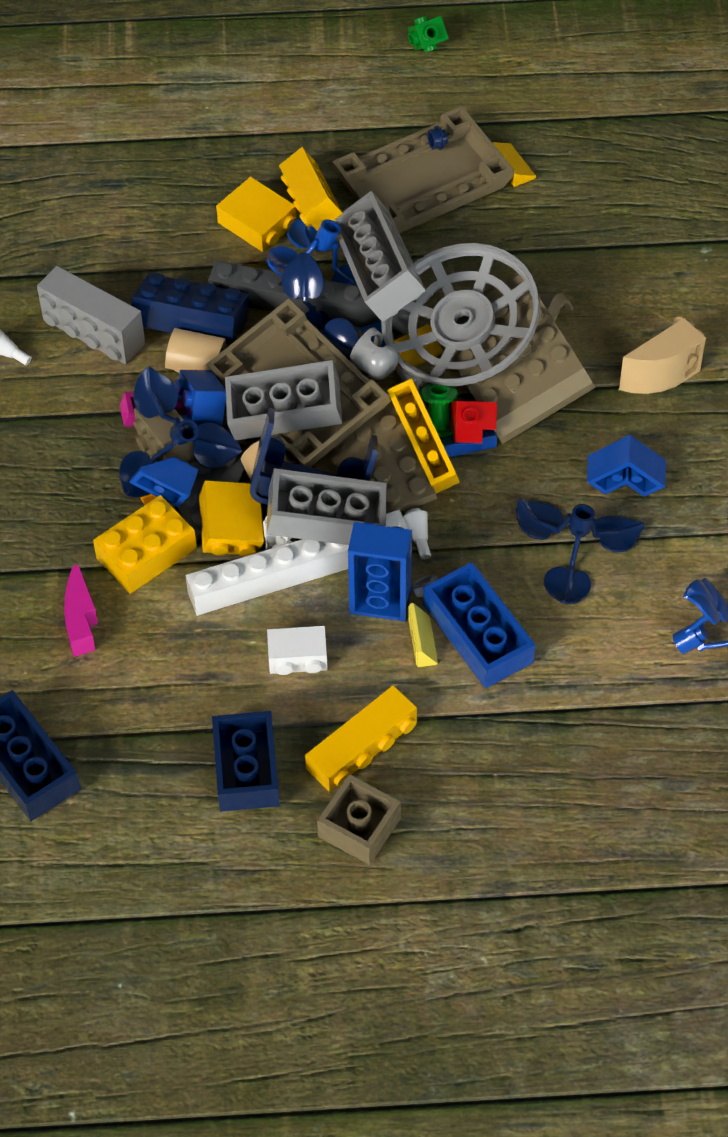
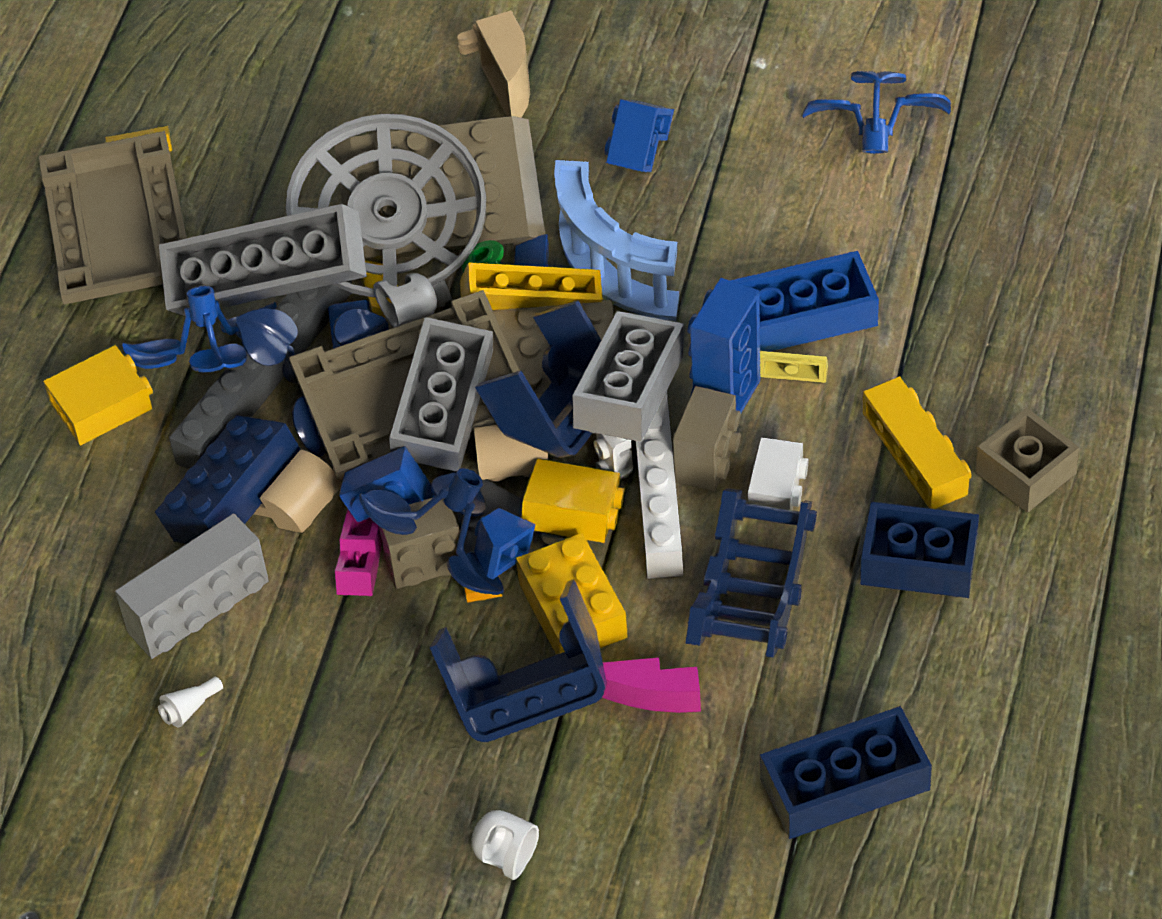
camera: 70 degrees left, 5 degrees down
yellow brick [279,147,343,231] -> none
dark blue plate [427,126,448,150] -> none
red brick [449,401,497,443] -> none
dark blue plant [516,498,644,605] -> none
none -> dark blue windscreen [430,579,607,742]
none -> light blue fence [554,160,680,321]
none -> dark tan brick [673,386,741,492]
none -> dark blue fence [685,488,817,658]

